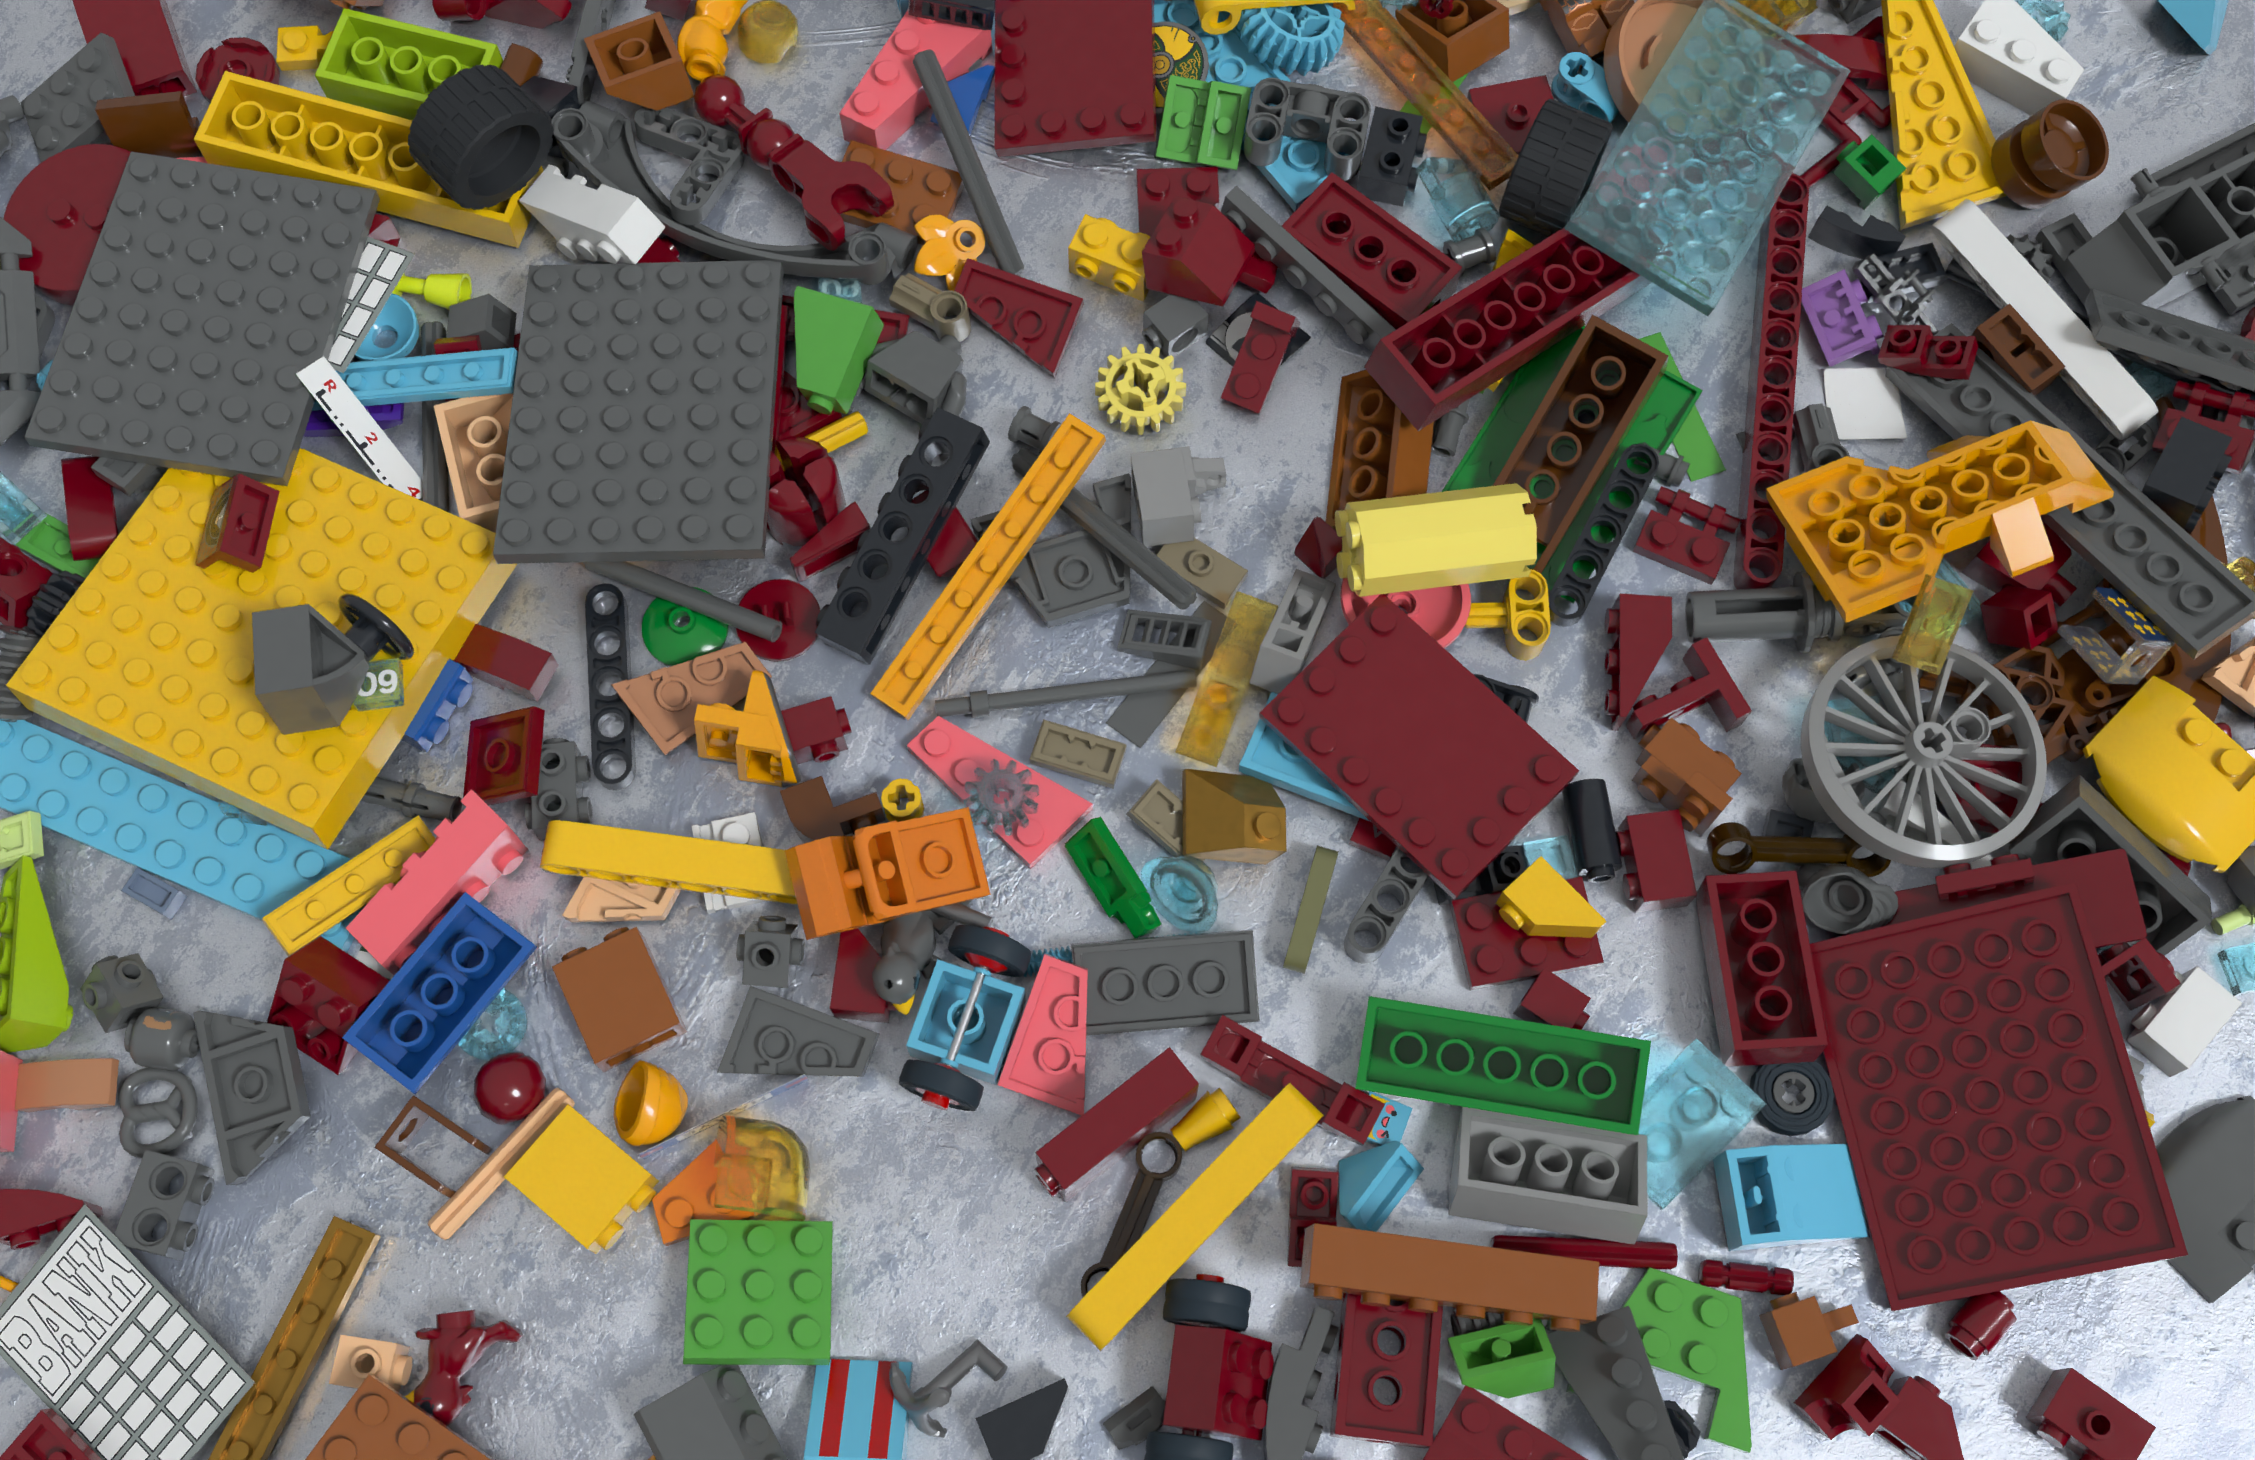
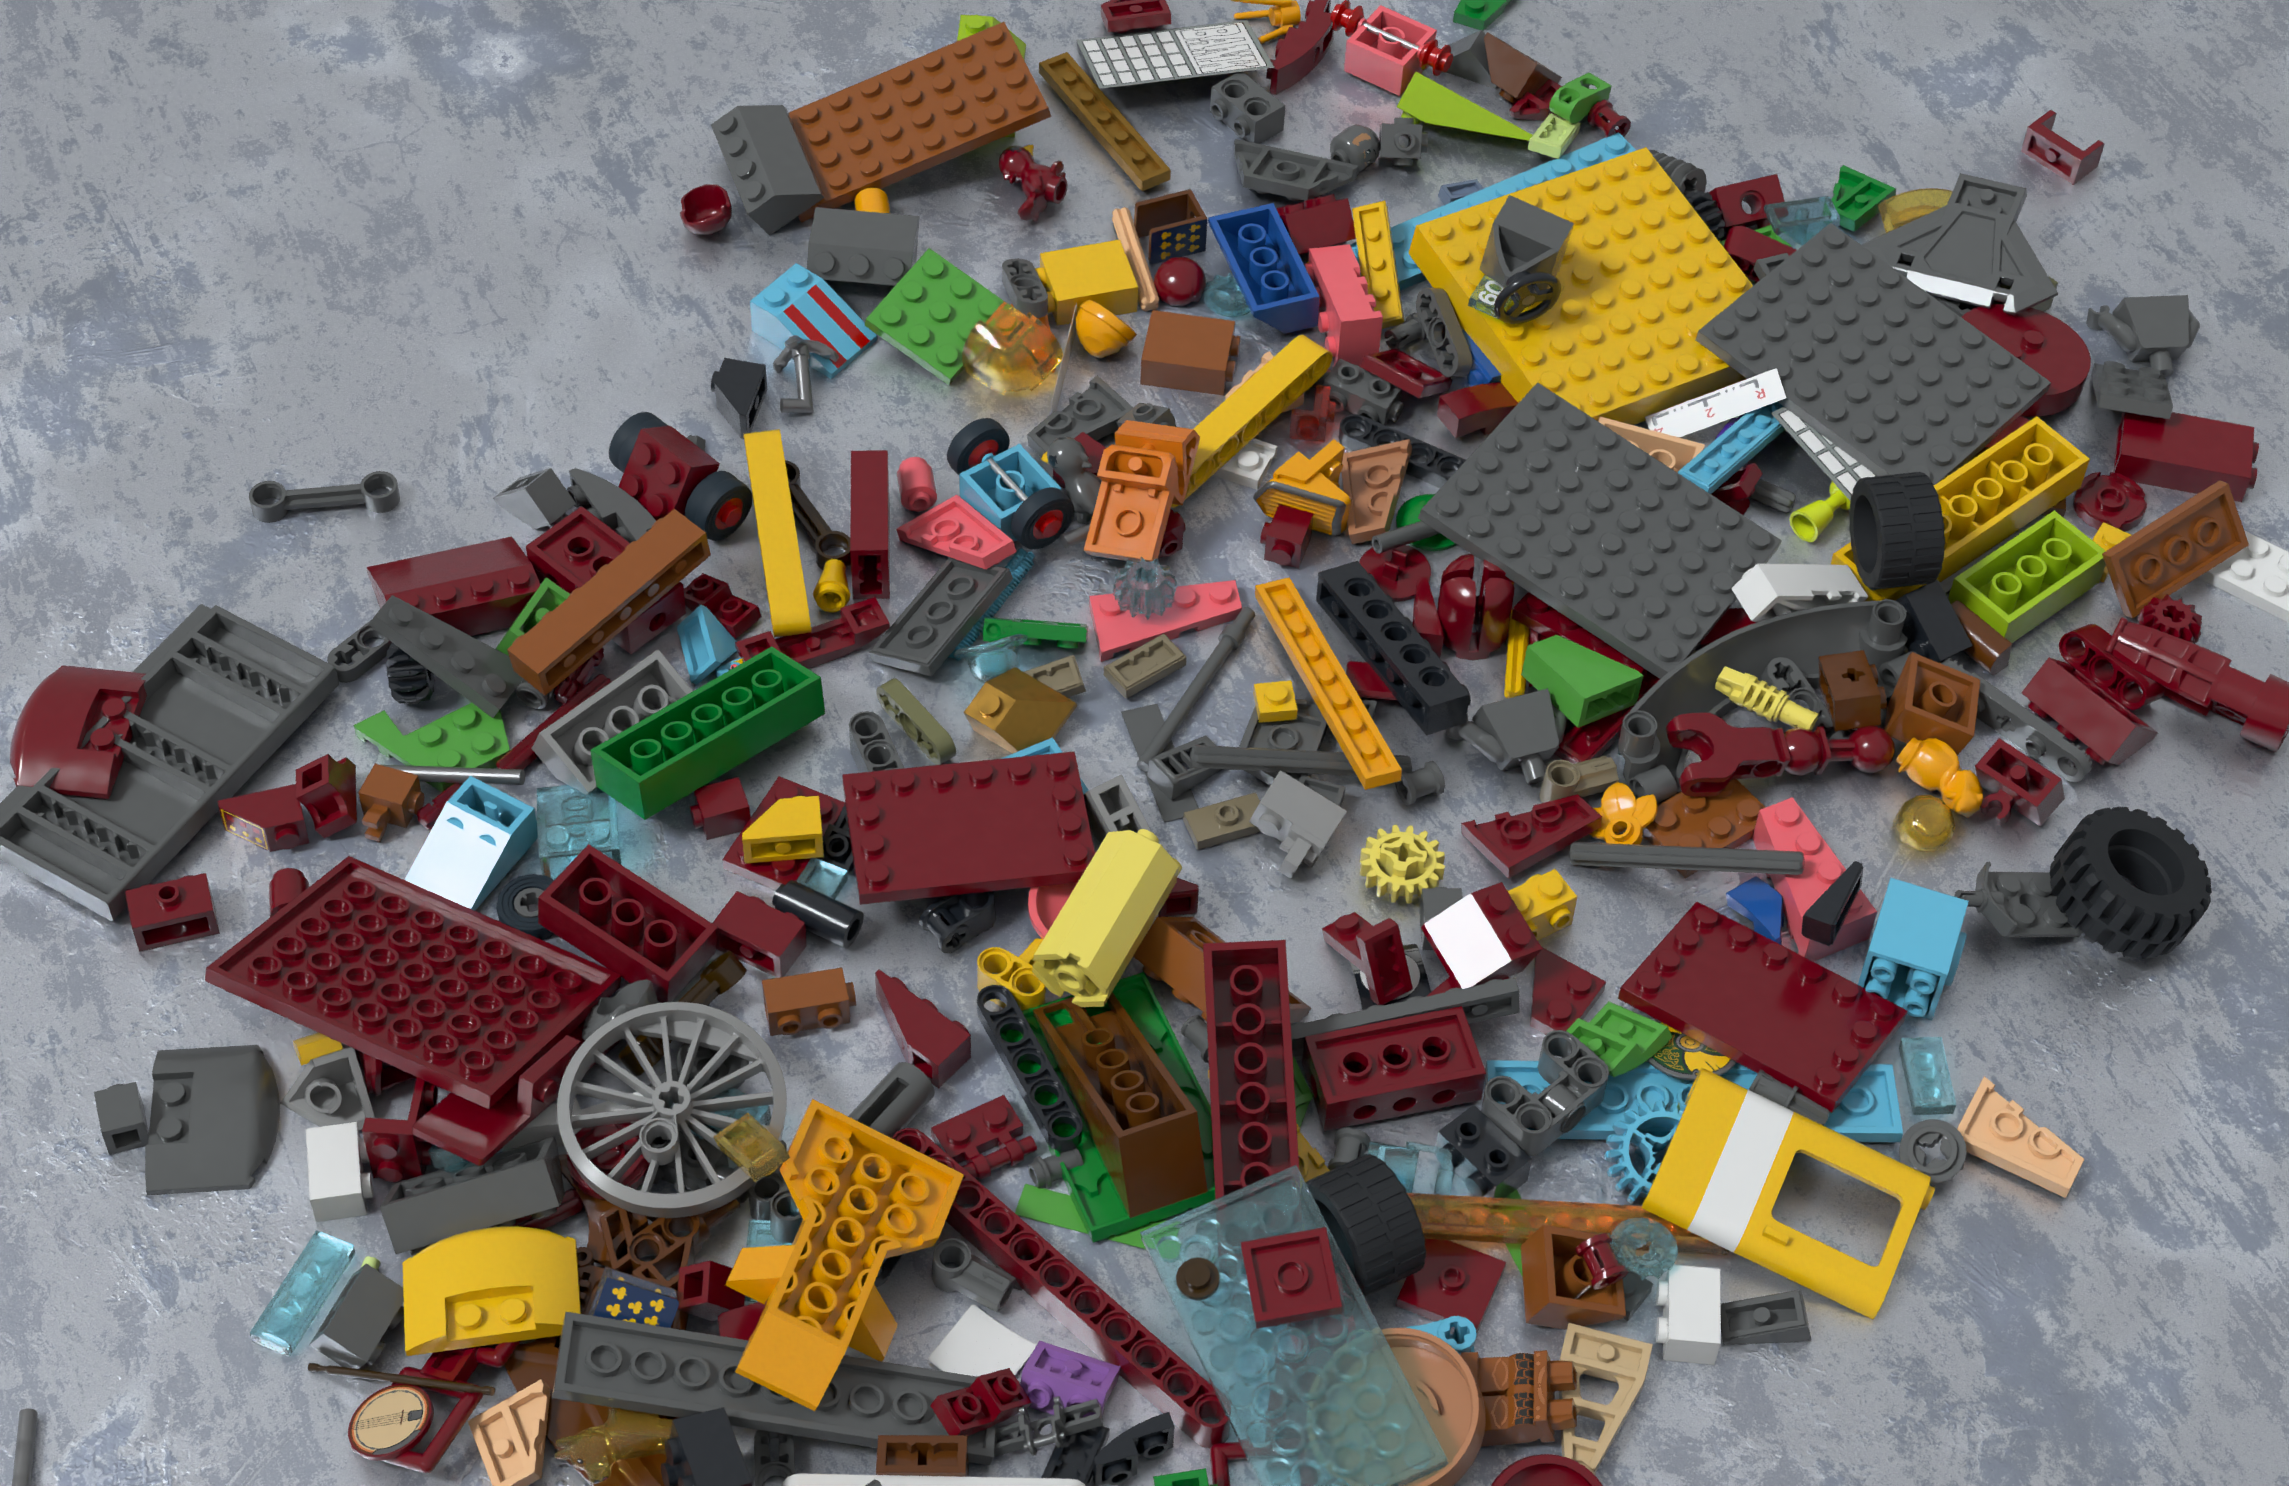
camera: 125 degrees right, 20 degrees down
nougat slope [15,1058,119,1113] -> none
reddish brown slope [95,91,203,158] -> none
dark grey piece [119,1067,198,1158] -> none
dark red panel [195,473,280,573] -> none
light nougat brick [329,1335,412,1392] -> none
medium azure piece [354,293,419,361] -> none
dark grey brick [446,294,517,350] -> none
reddish brown brick [780,776,886,843] -> none
yellow bush [881,778,924,822] -> none
clear yellow slope [1175,591,1278,768] -> none
dark red bracket [1625,637,1752,739] -> none
dark orange plate [1632,755,1733,836] -> none
none -> flat silver bar [379,764,525,785]
none -> coral brick [897,457,937,512]
none -> dark grey beam [1002,258,1048,319]
none -> dark brown plate [1176,1257,1220,1301]
none -> dark red plate [1240,1227,1343,1329]
none -> yellow plate [1253,680,1298,723]
none -> clear red bracket [1289,385,1336,442]
none -> dark grey beam [1416,288,1472,378]
none -> light yellow hinge [1715,666,1819,731]
none -> reddish brown brick [1819,650,1887,731]

